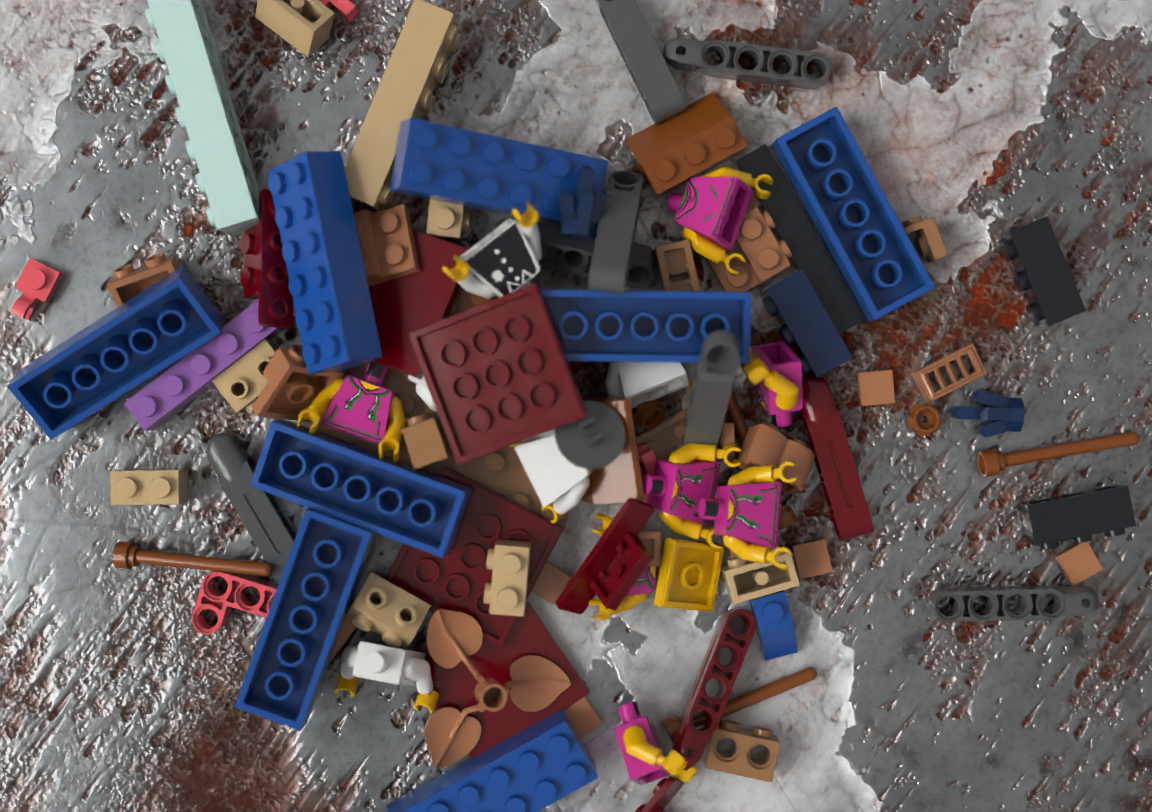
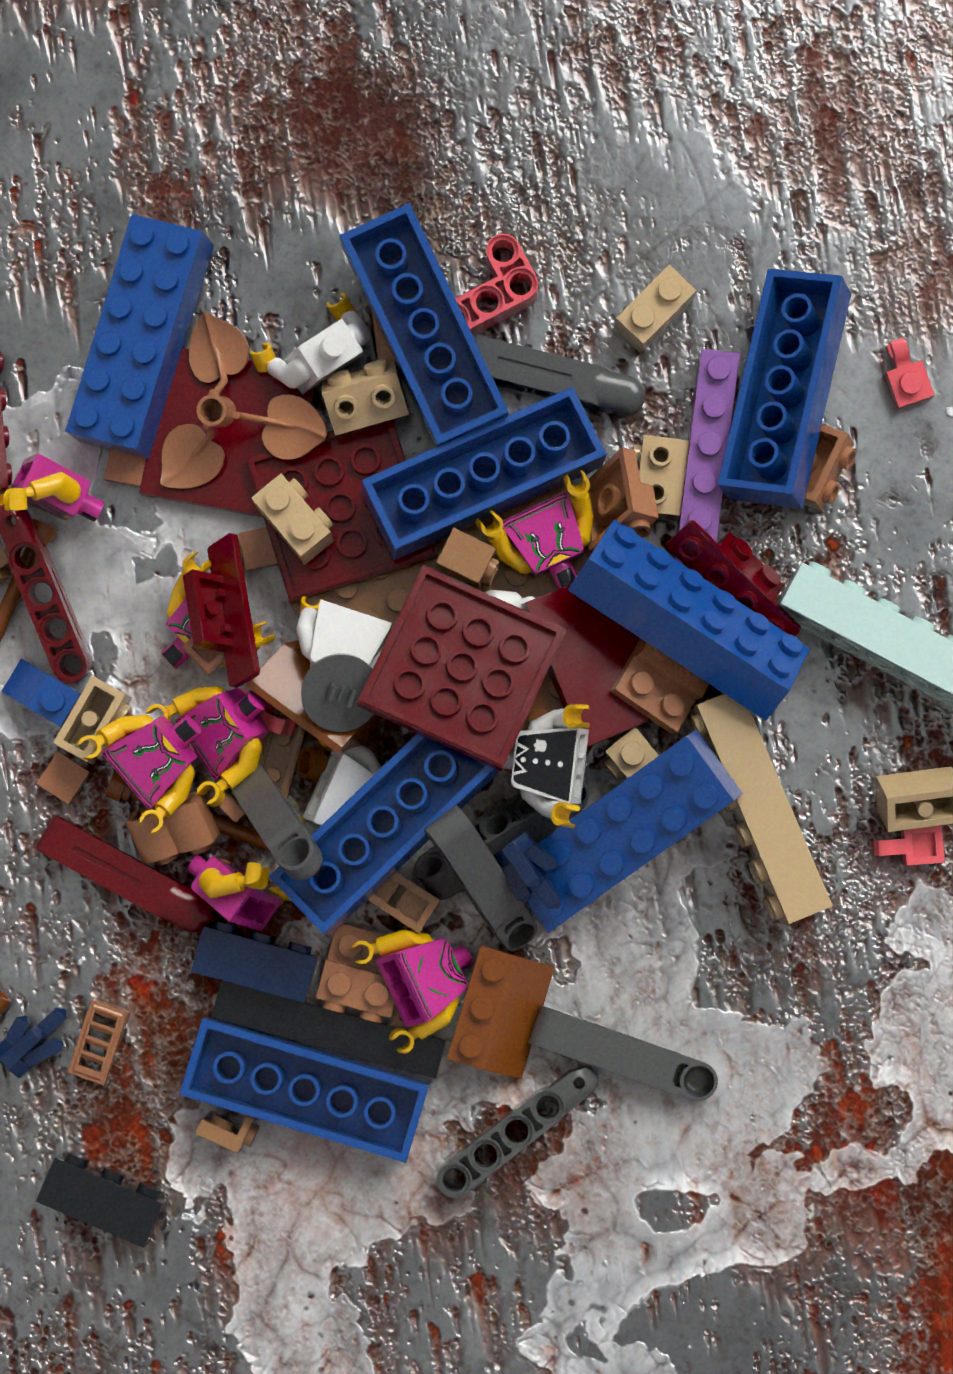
camera: 140 degrees right, 5 degrees down
dark orange piece [113,541,274,576] -> none
yellow tile [653,537,725,612] -> none
nougat tile [857,370,895,406] -> none
dark orange plate [907,403,941,436] -> none

